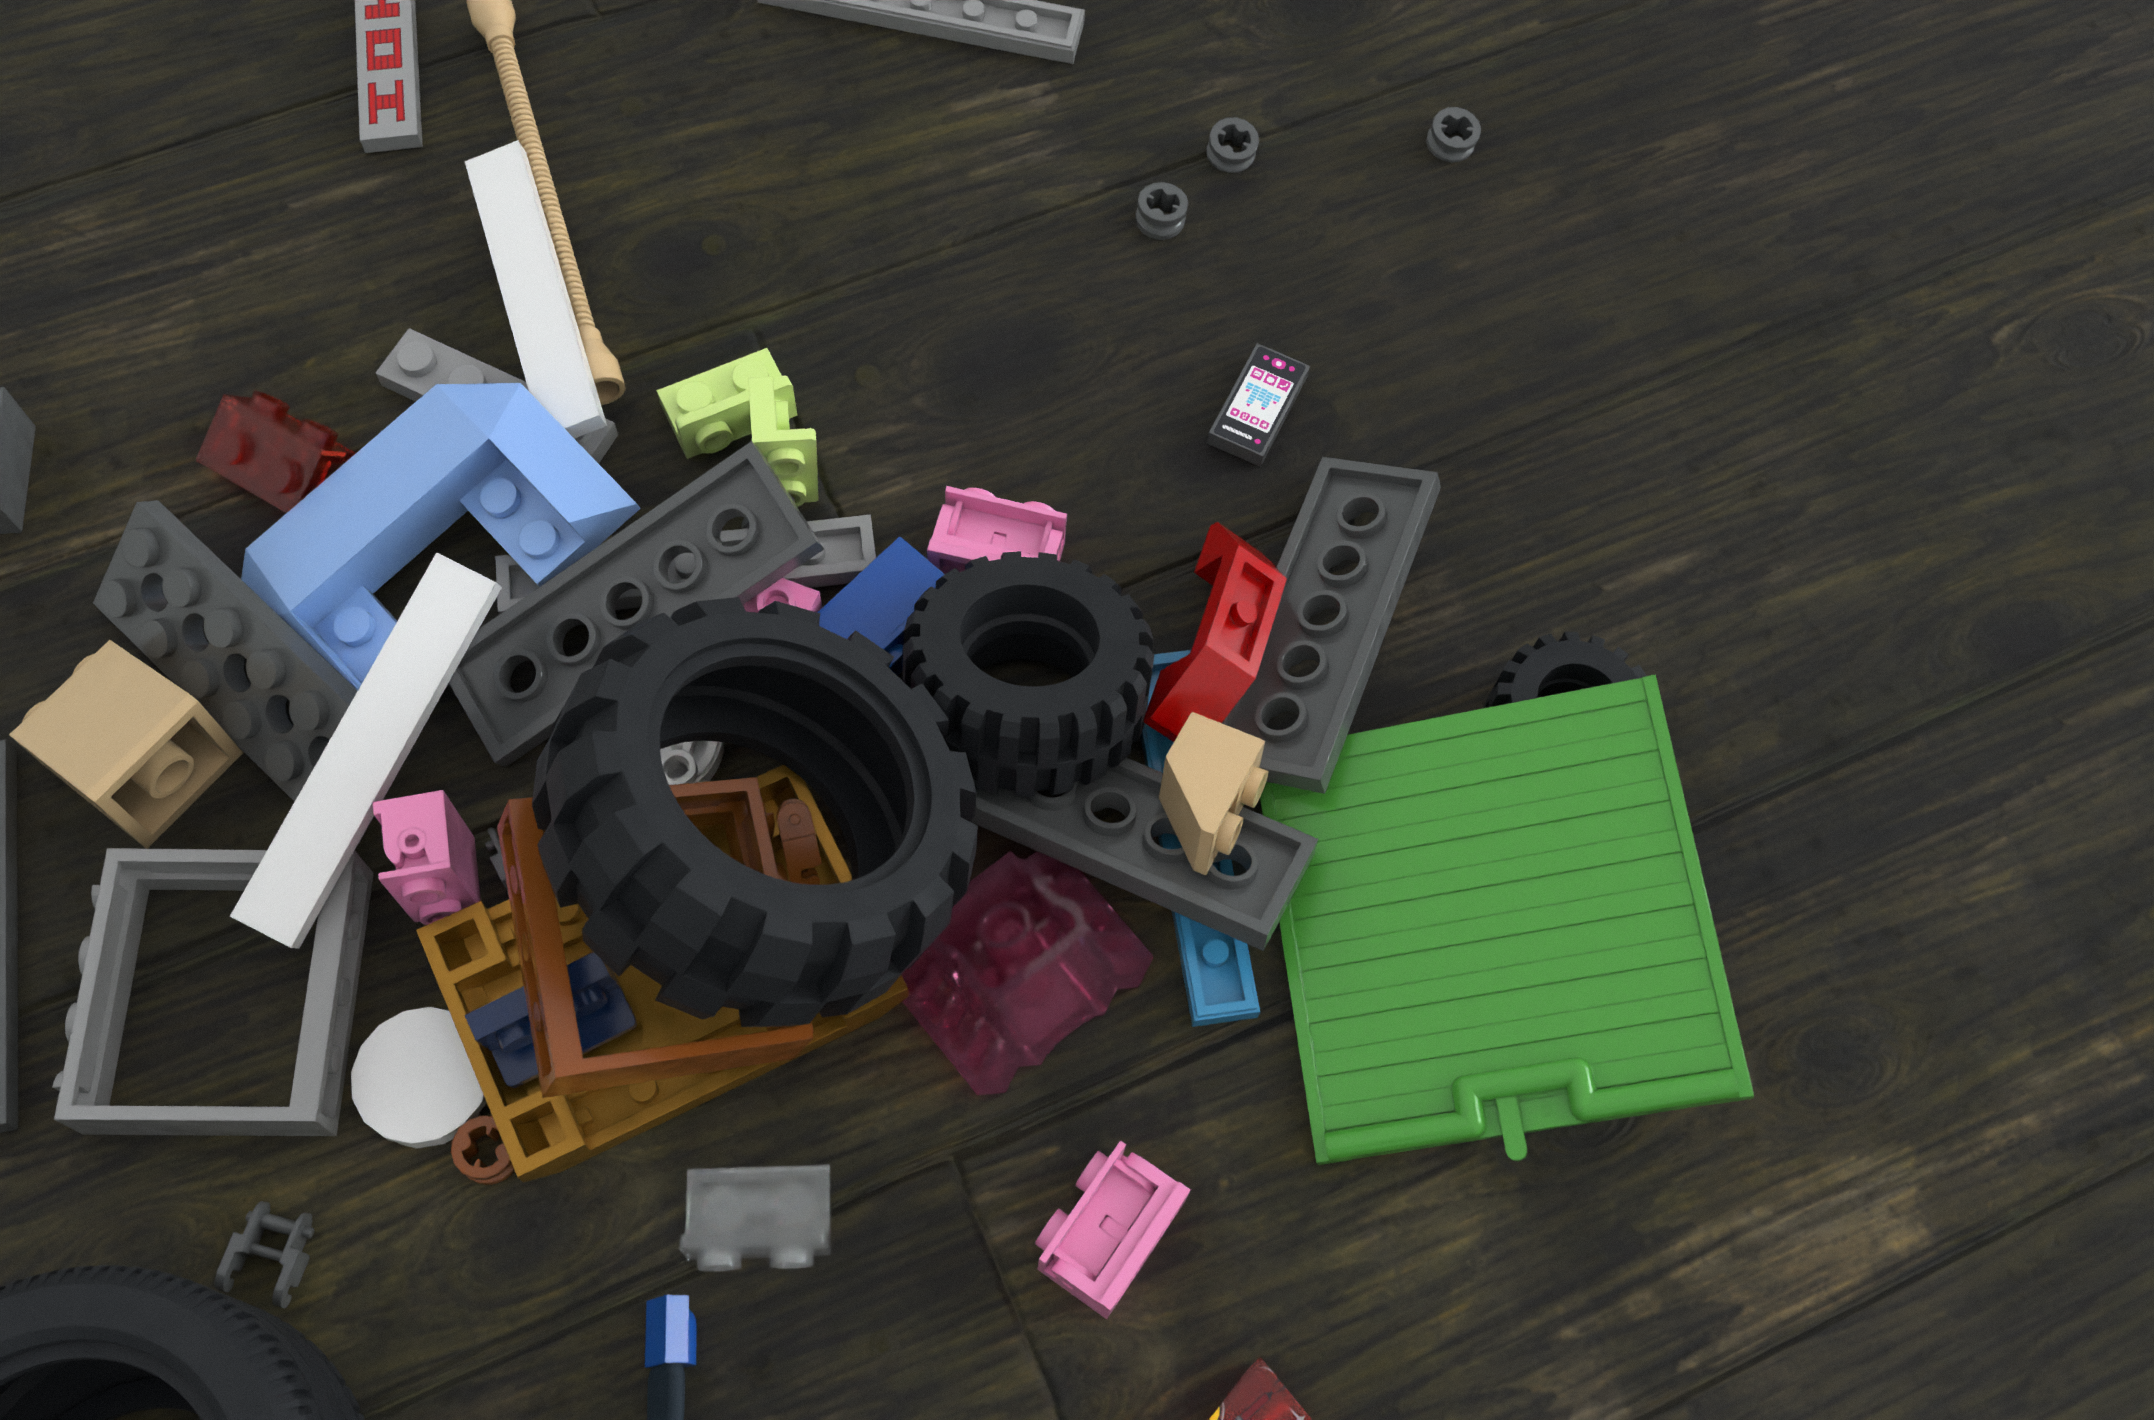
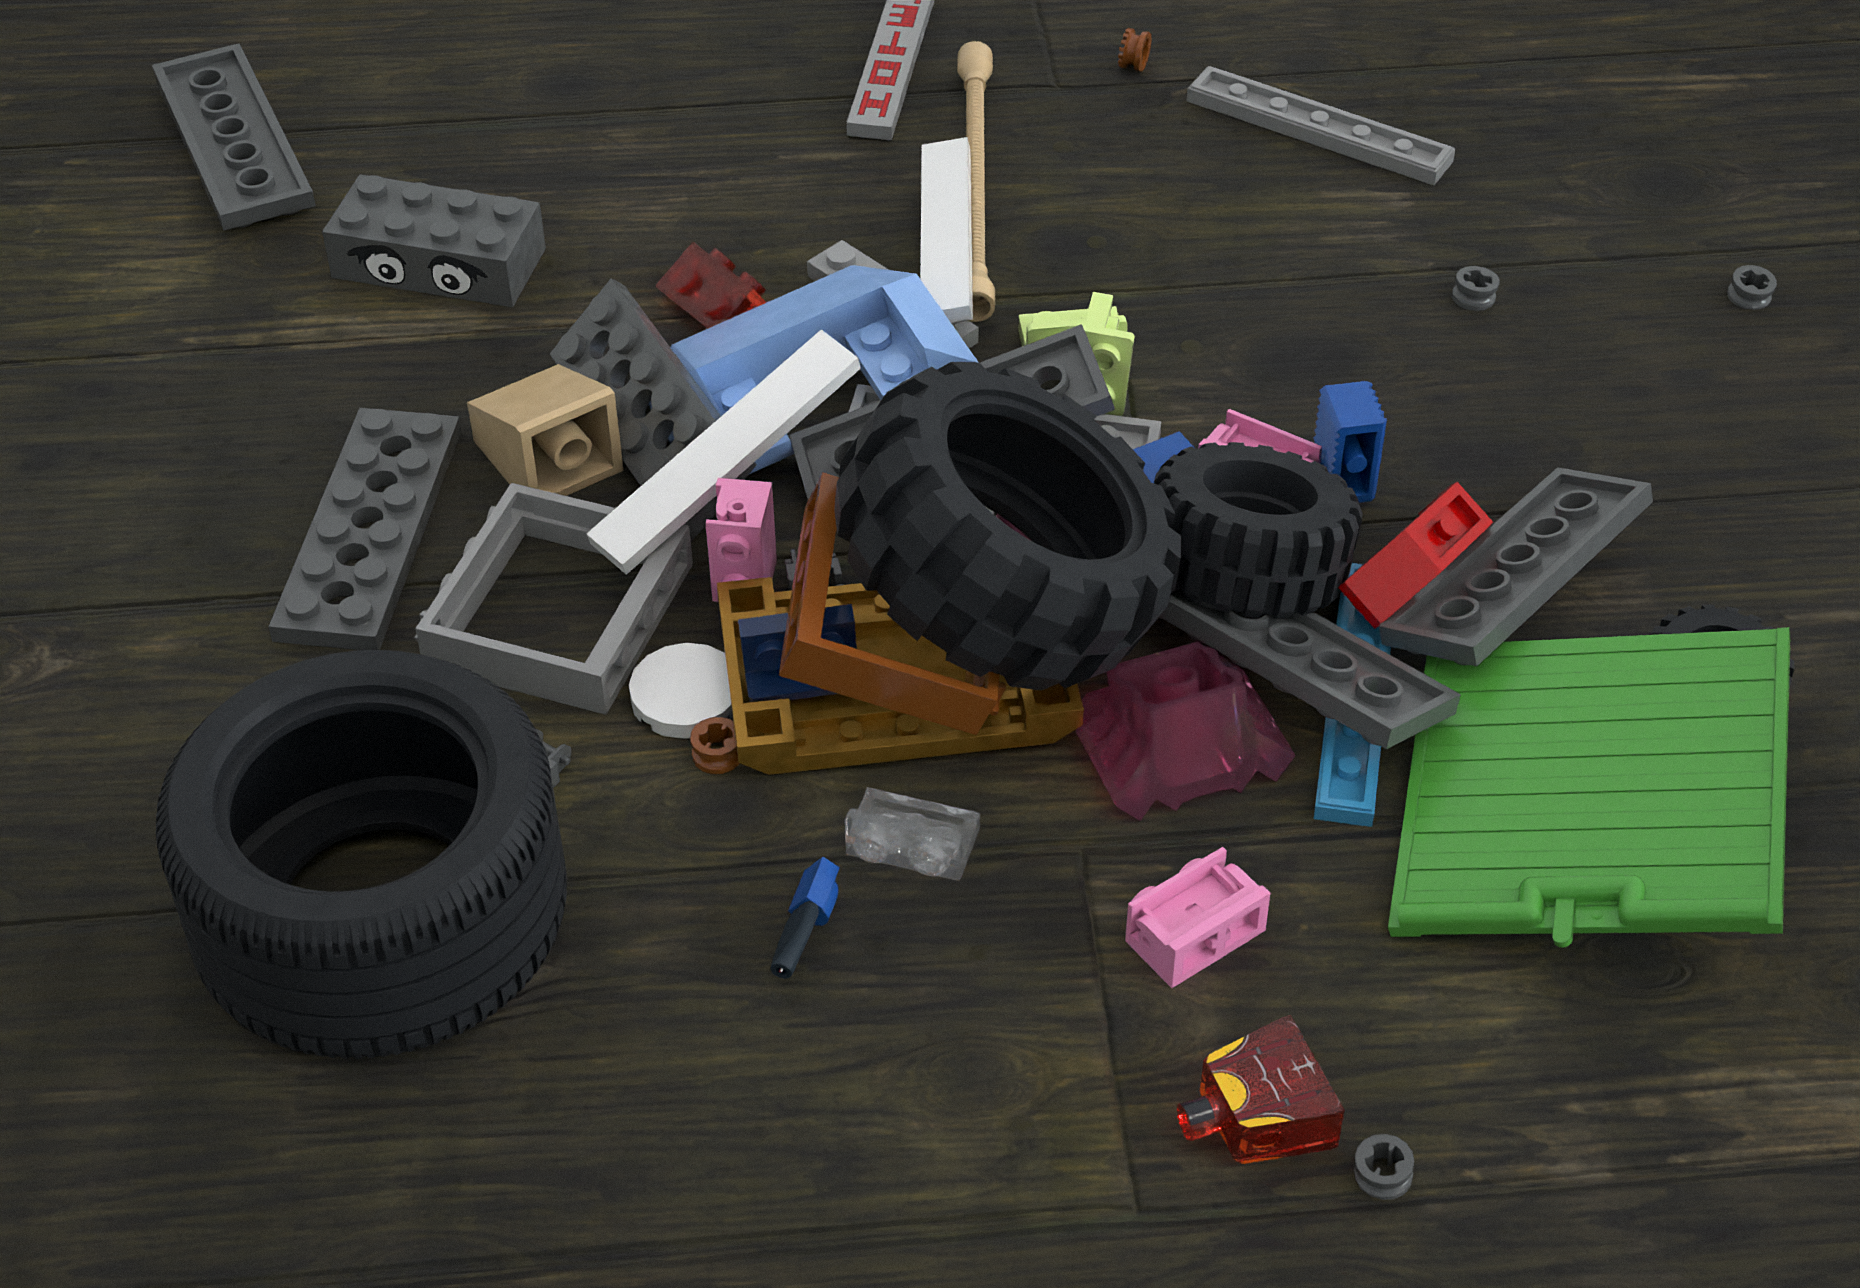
camera: 25 degrees right, 20 degrees down
tan slope [1159,712,1269,876] -> none
dark grey bush [1206,117,1259,173] -> none
tile [1207,343,1310,467] -> none
none -> blue brick [1313,381,1387,503]

